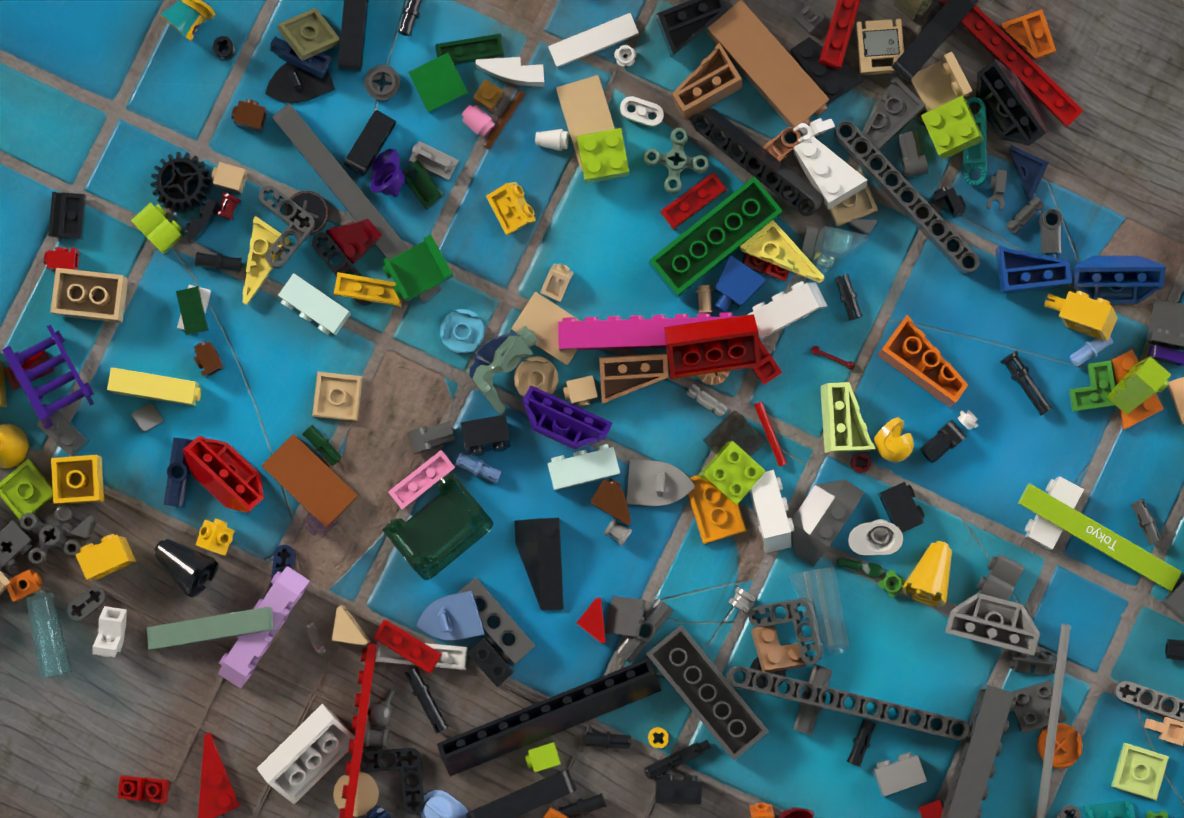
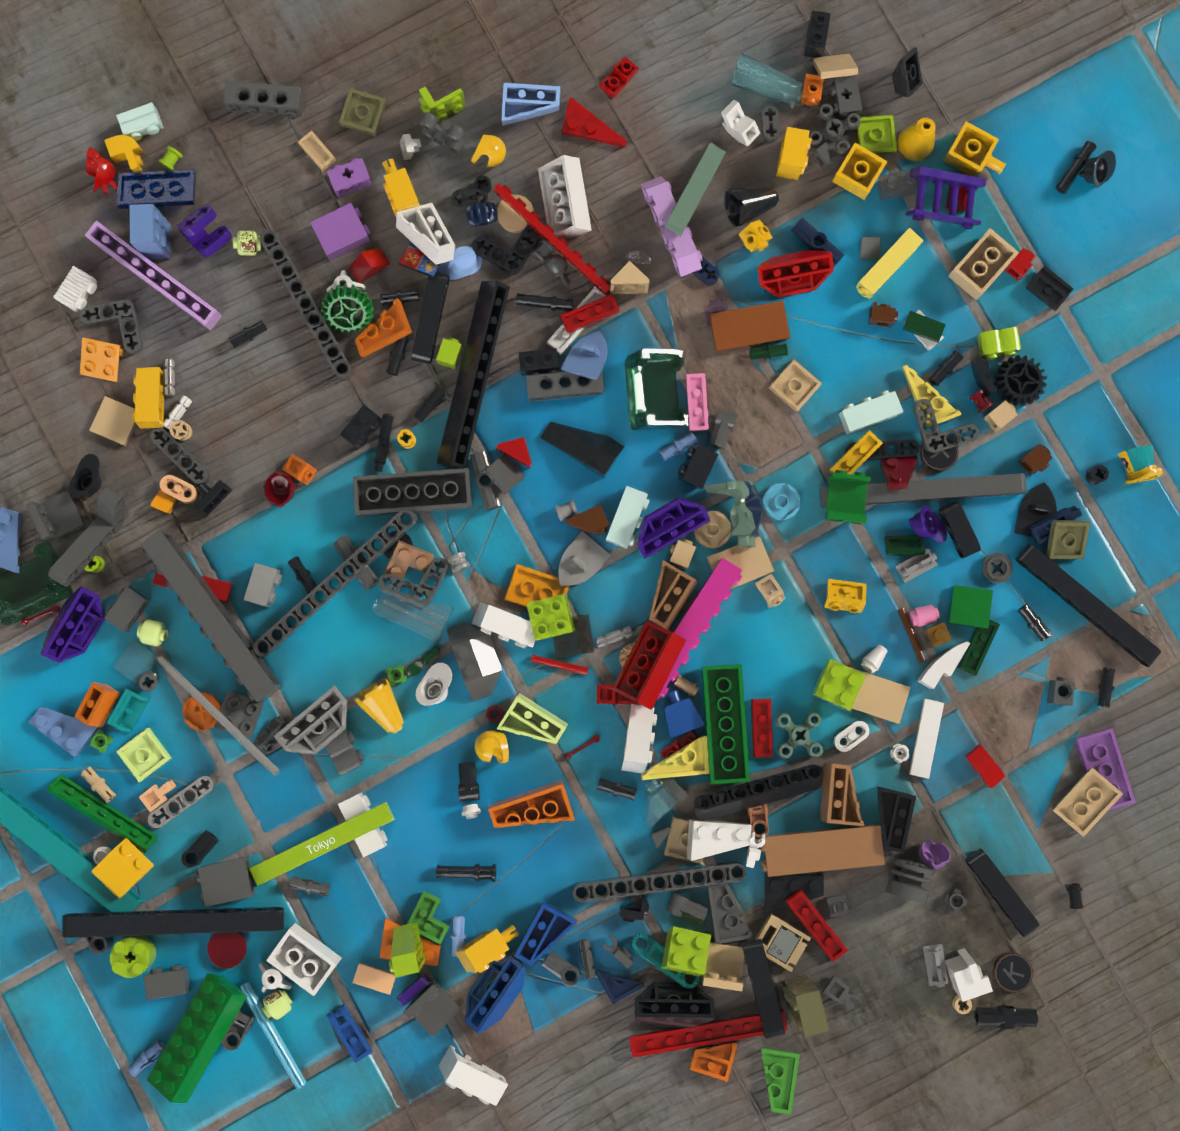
camera: 120 degrees right, 0 degrees up
black brick [878,482,925,533] -> none

